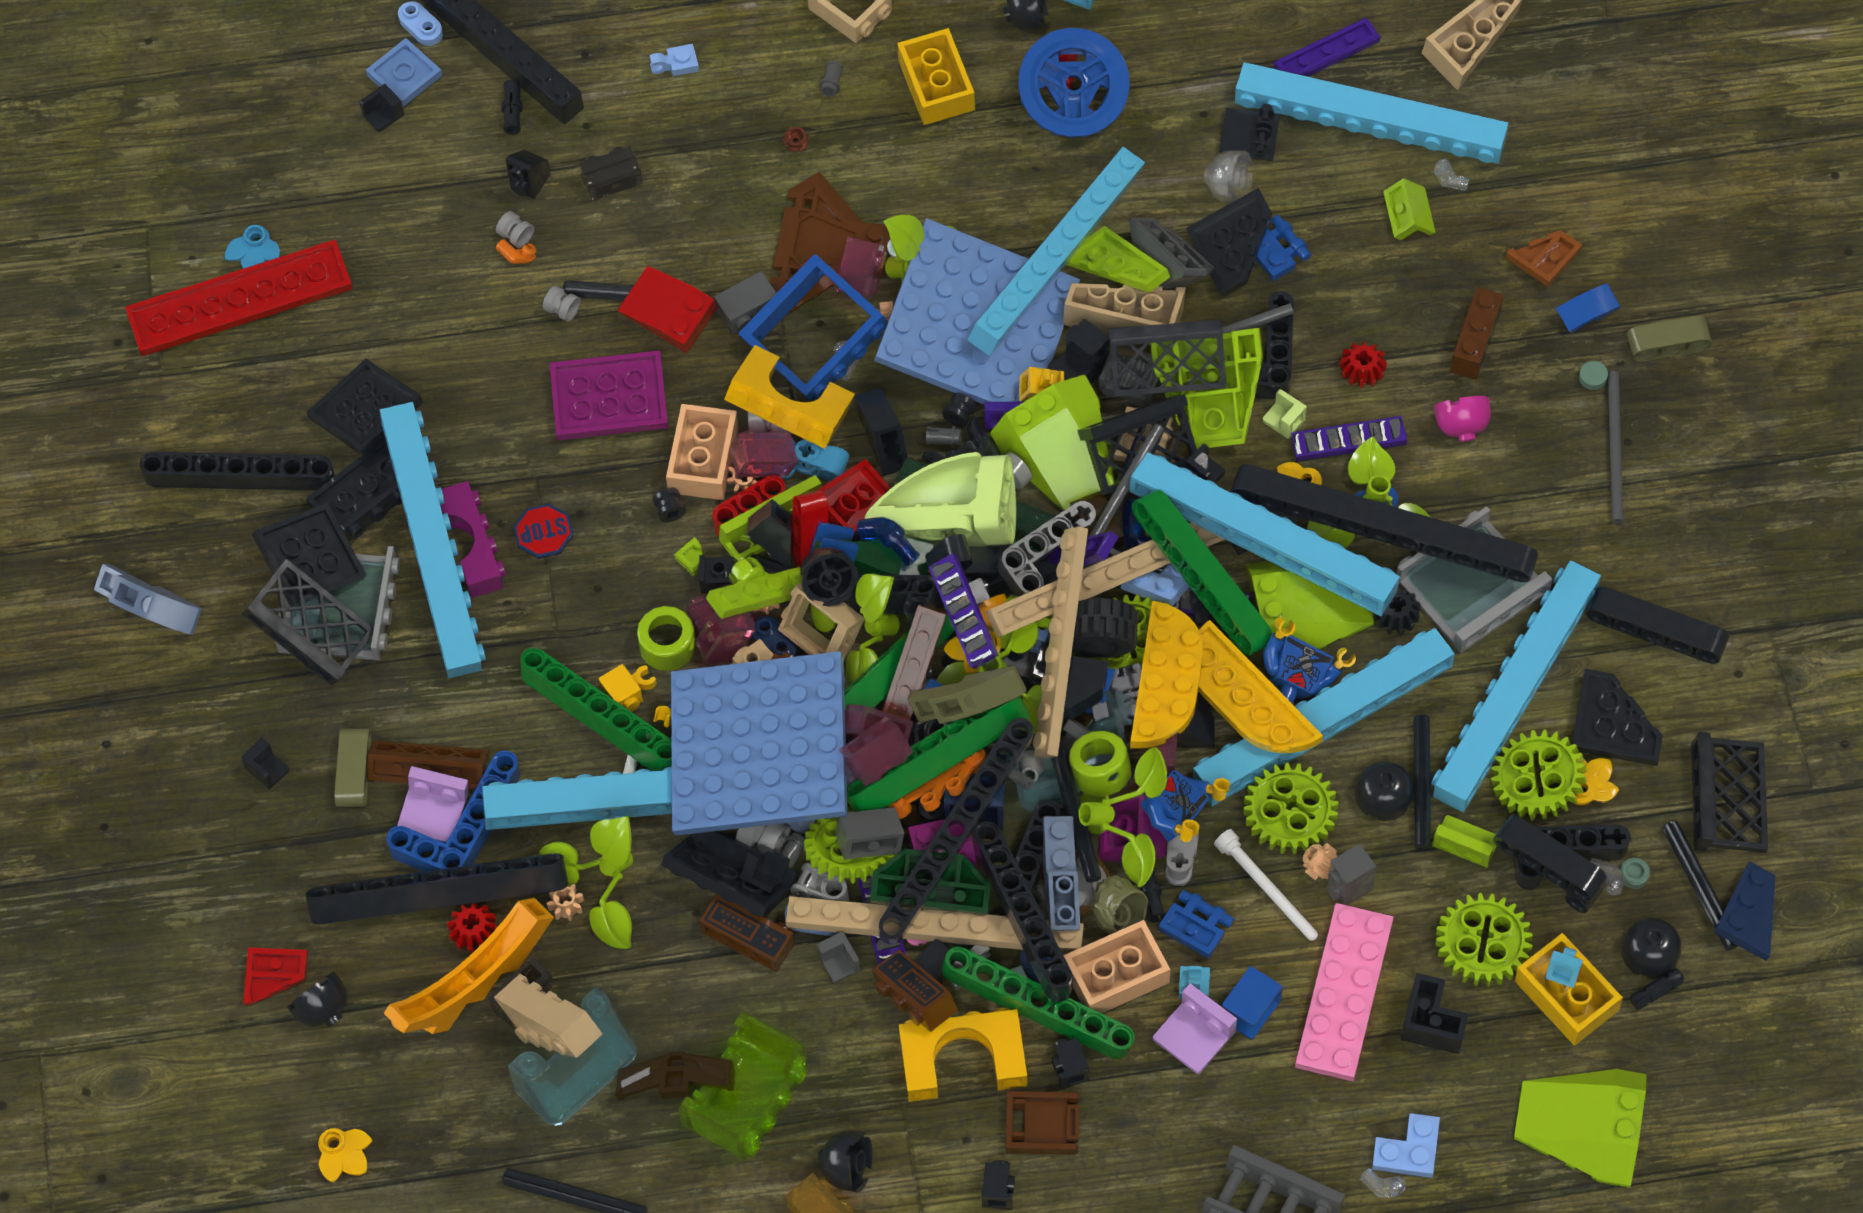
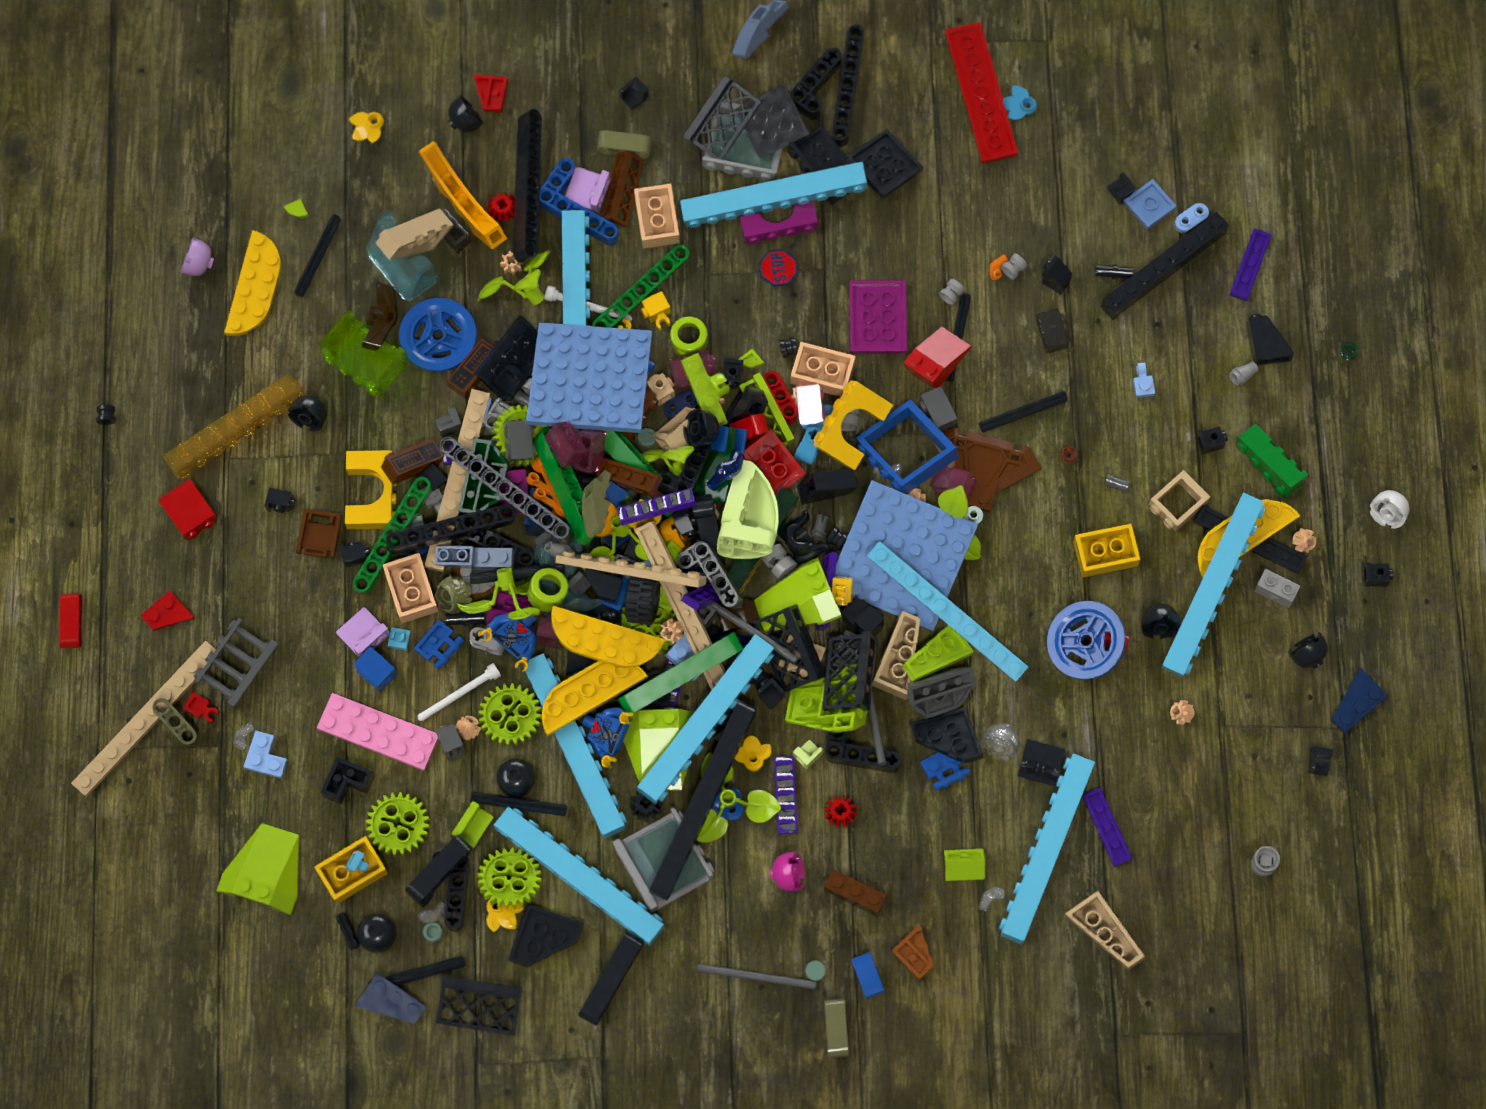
camera: 95 degrees right, 10 degrees up
none -> blue gear [399,298,477,373]
none -> light nougat brick [634,184,680,249]
none -> light nougat gear [660,618,685,644]
none -> black beam [791,47,842,120]
none -> black axle [979,391,1068,433]

